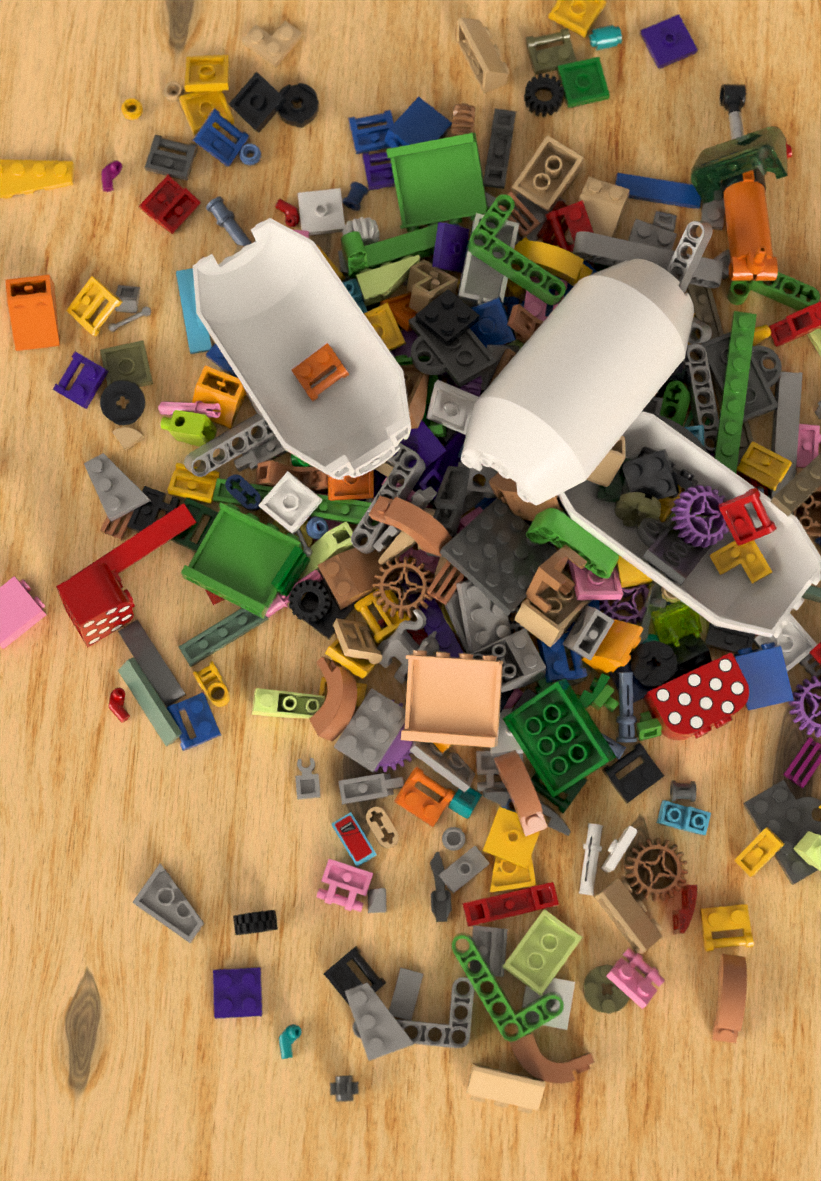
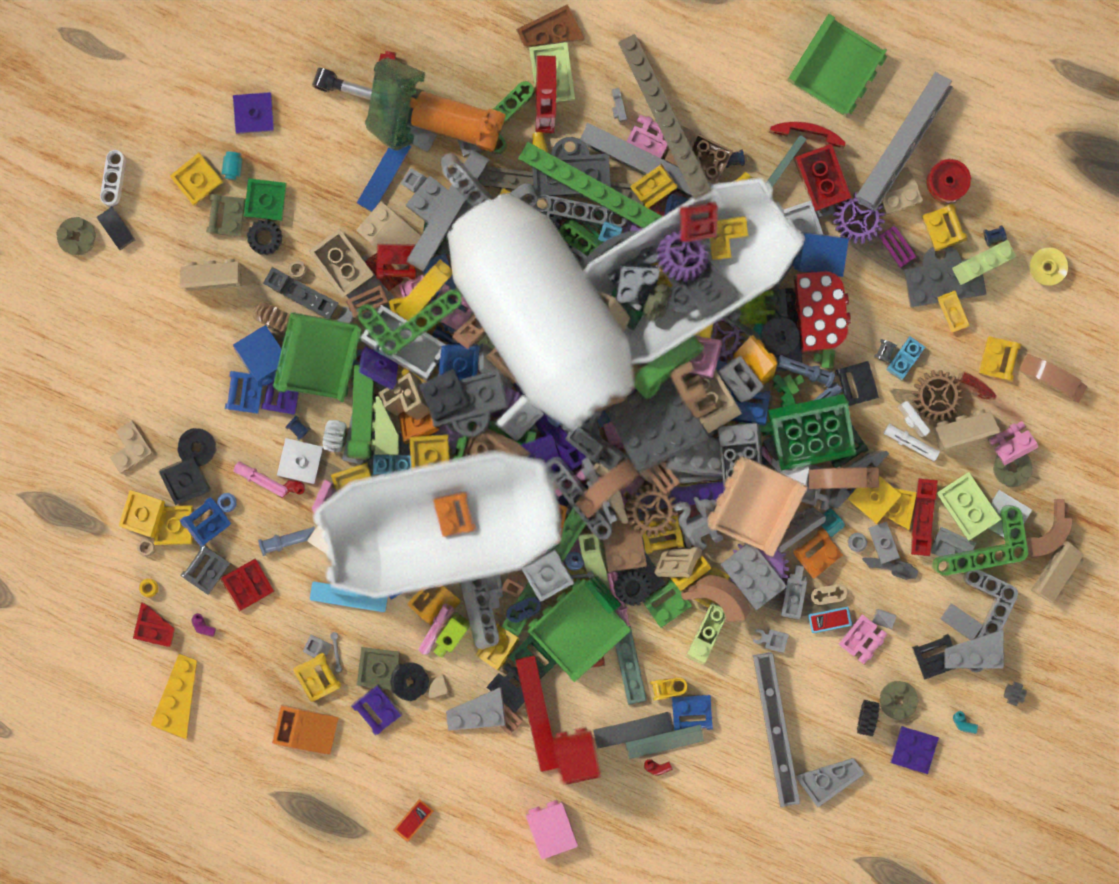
camera: 70 degrees left, 10 degrees up
none -> red wing [133,602,175,647]
none -> bright pink axle [233,461,287,497]
none -> tan plate [288,261,307,279]
none -> bright green plate [644,579,692,628]
none -> light grey tile [752,652,800,807]
none -> olive plate [880,681,919,720]

